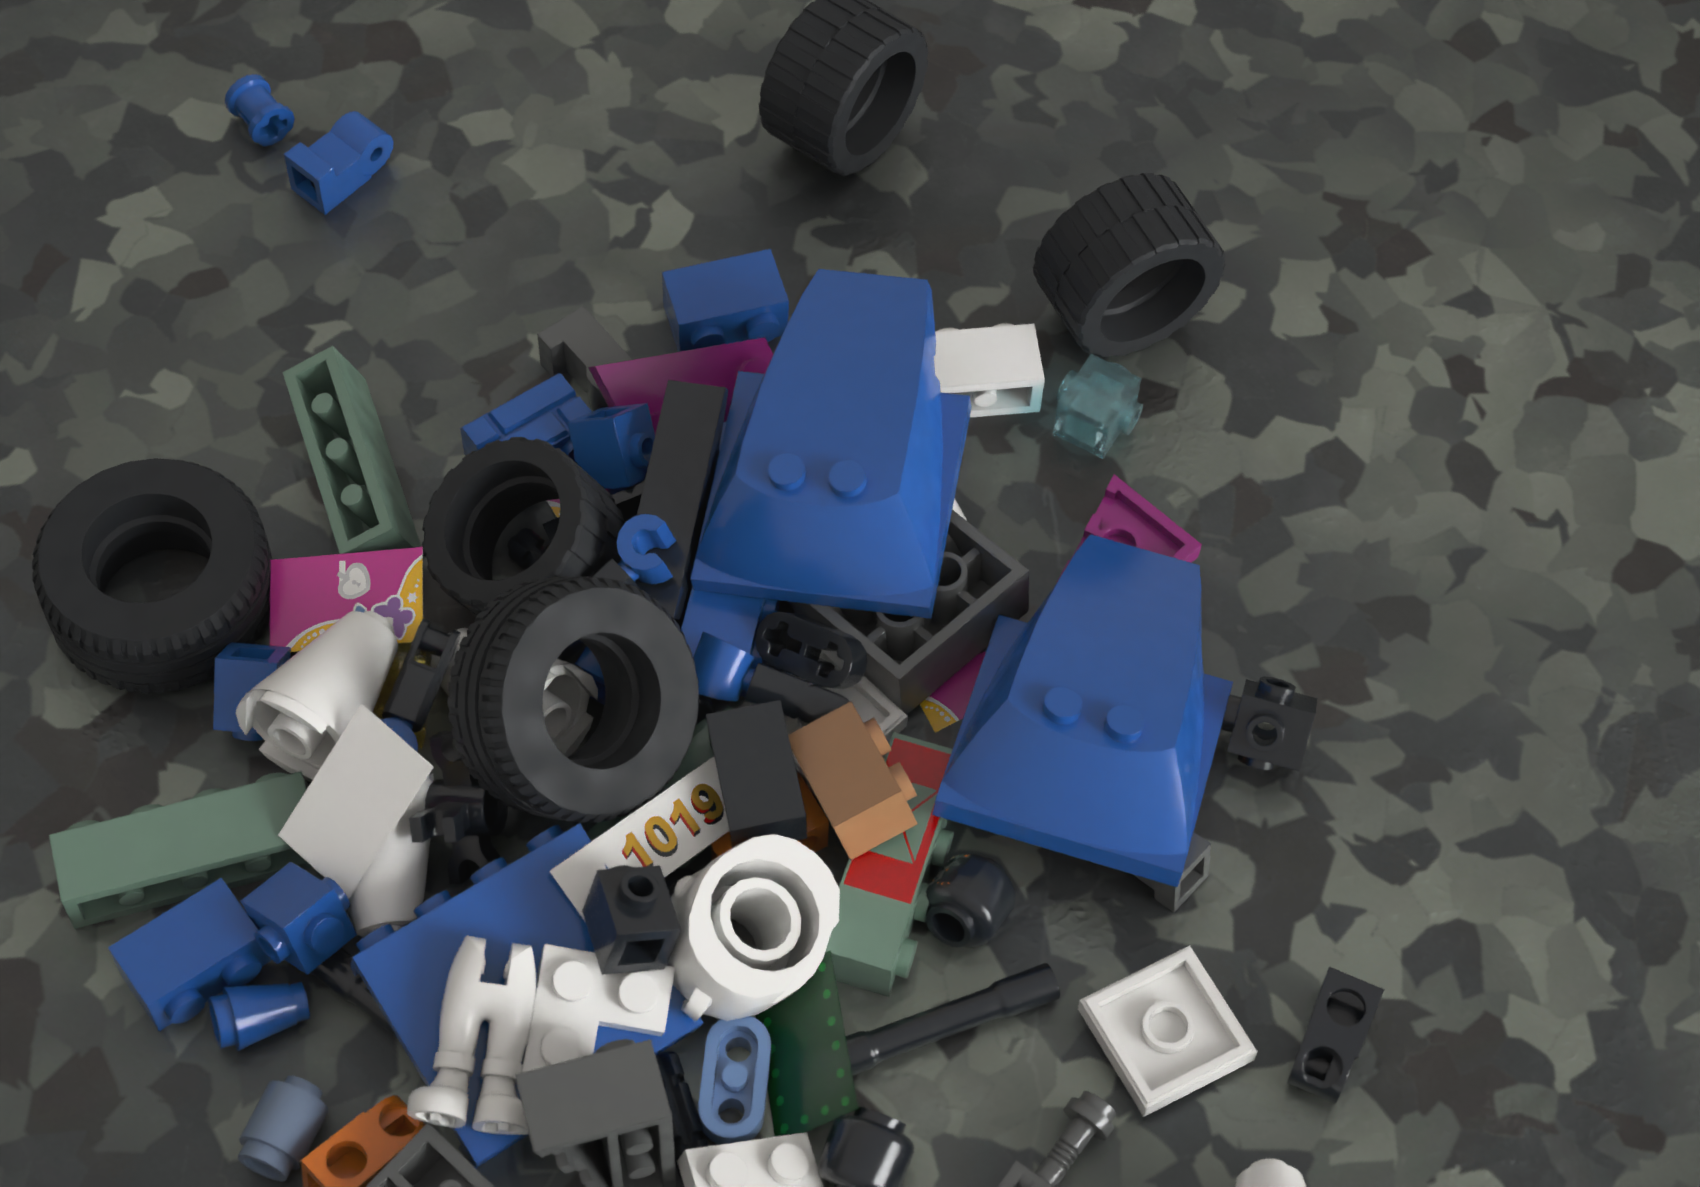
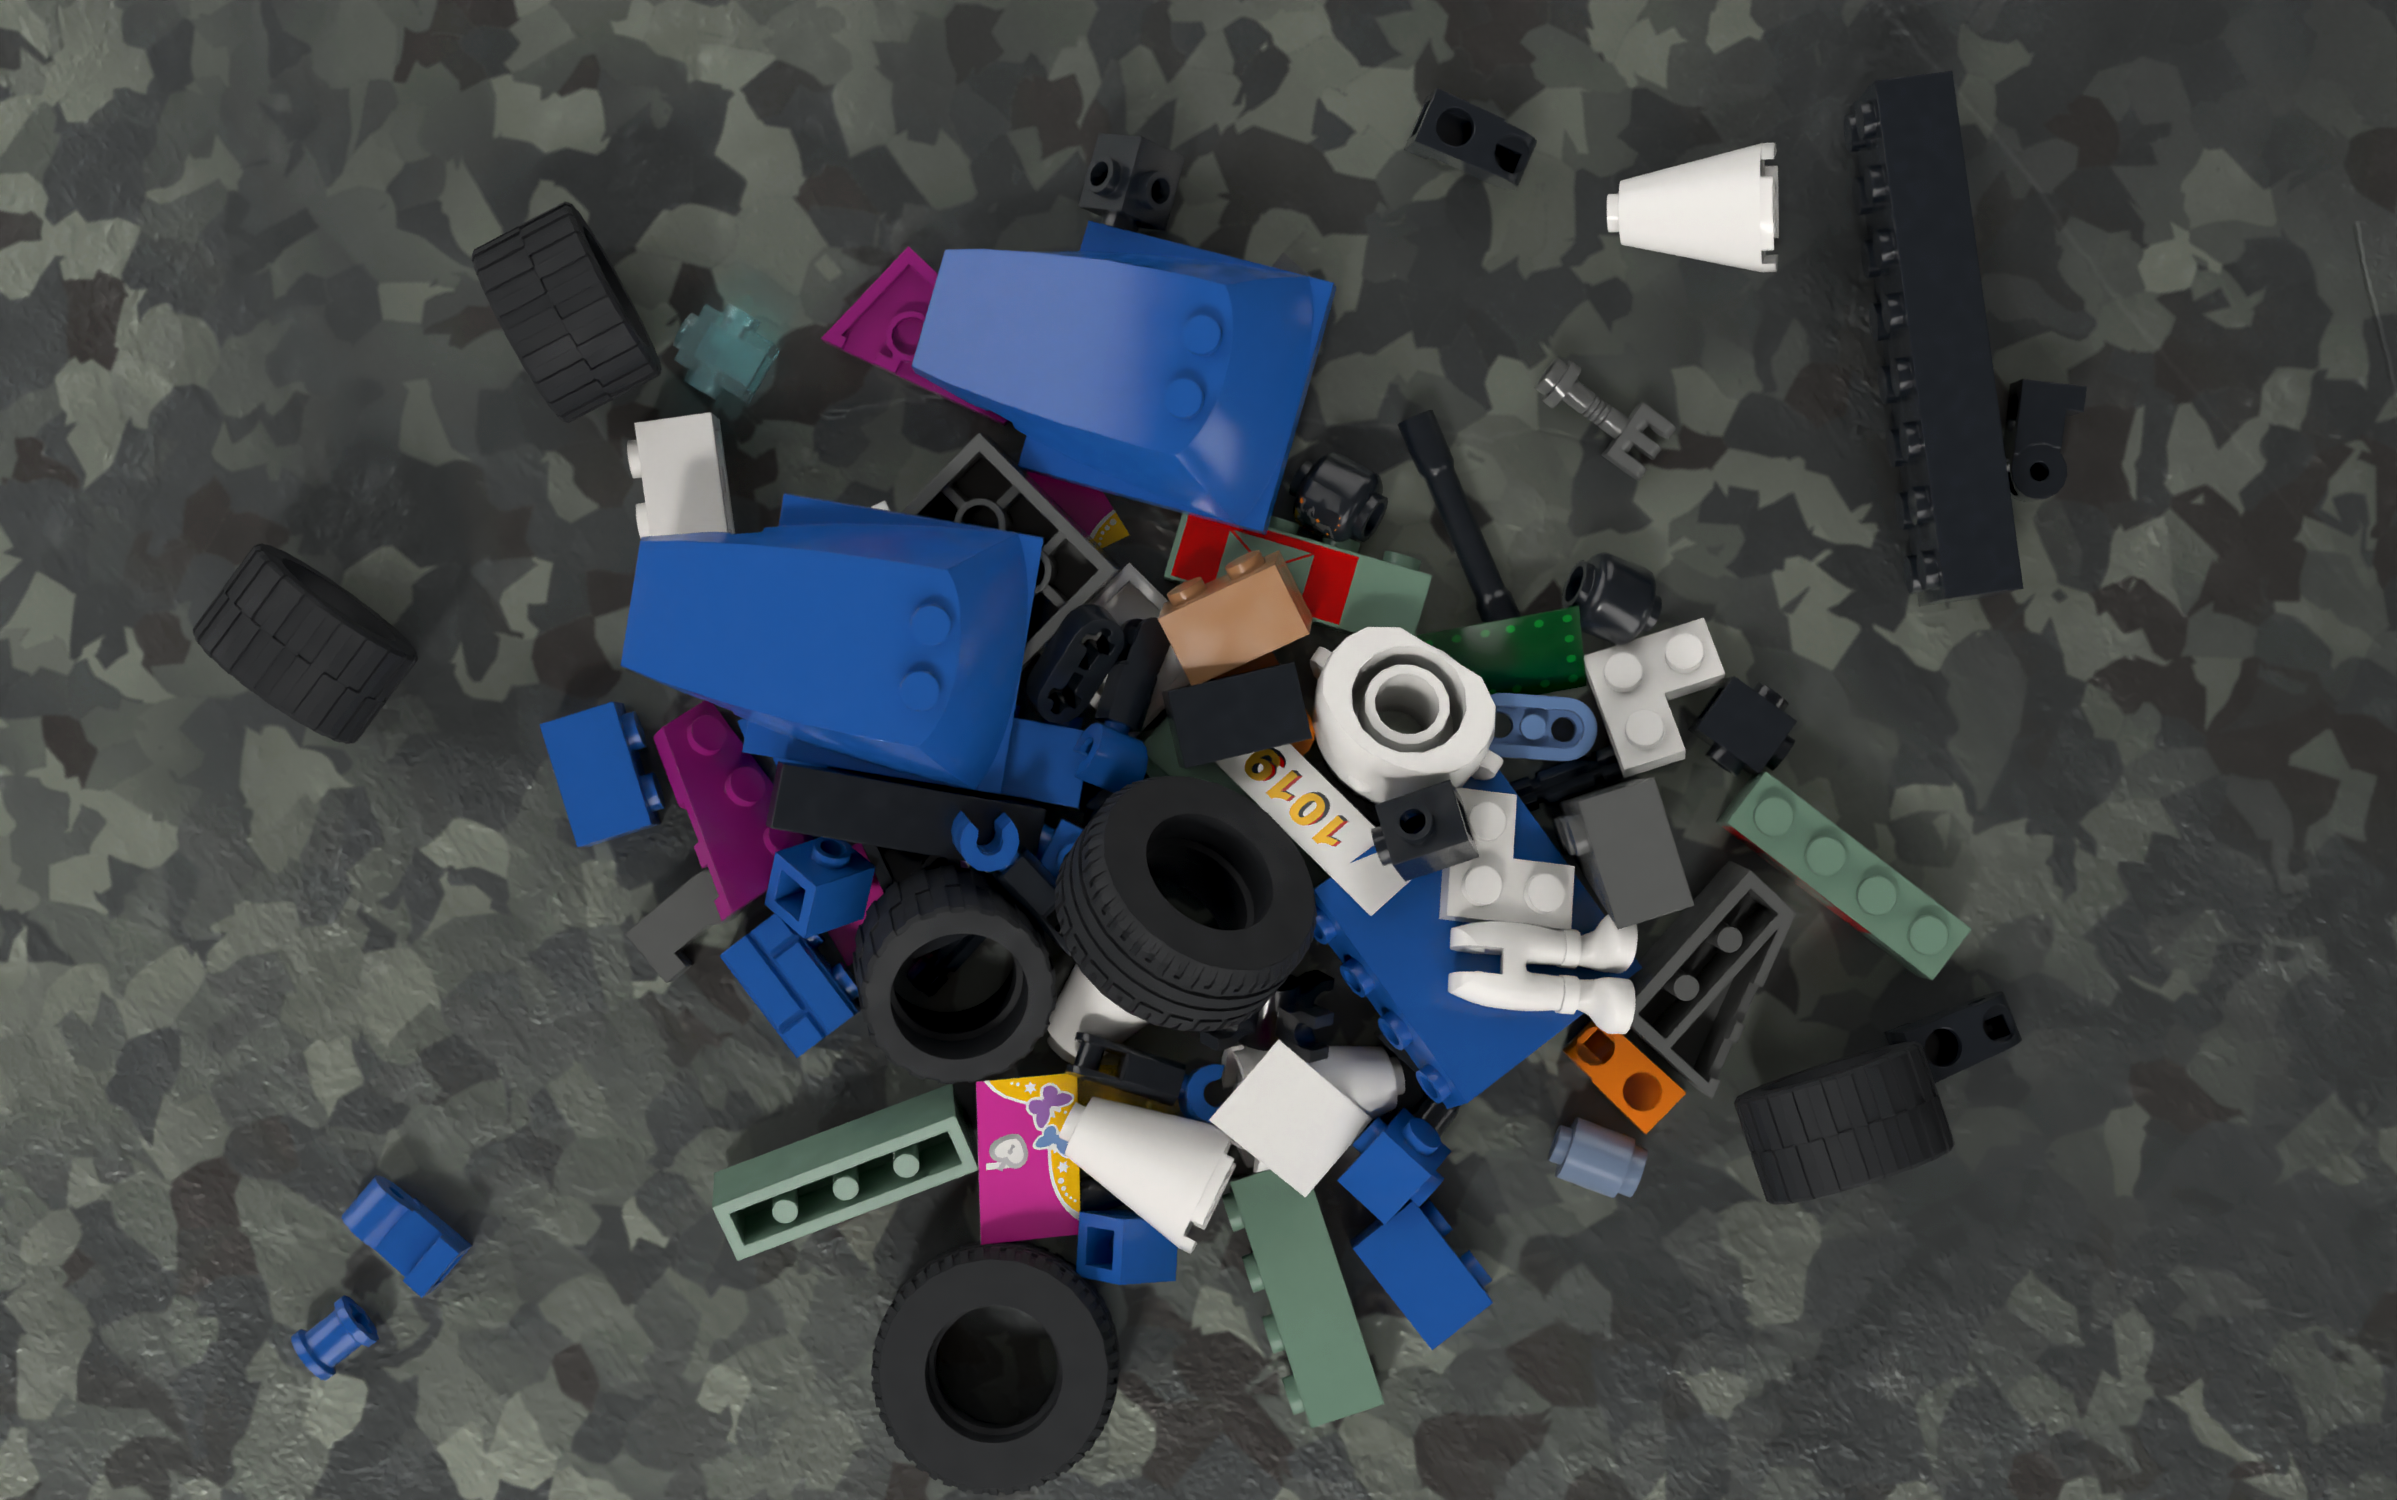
camera: 90 degrees left, 30 degrees up
blue cone [208,981,310,1051] -> none
white plate [1078,945,1257,1117] -> none

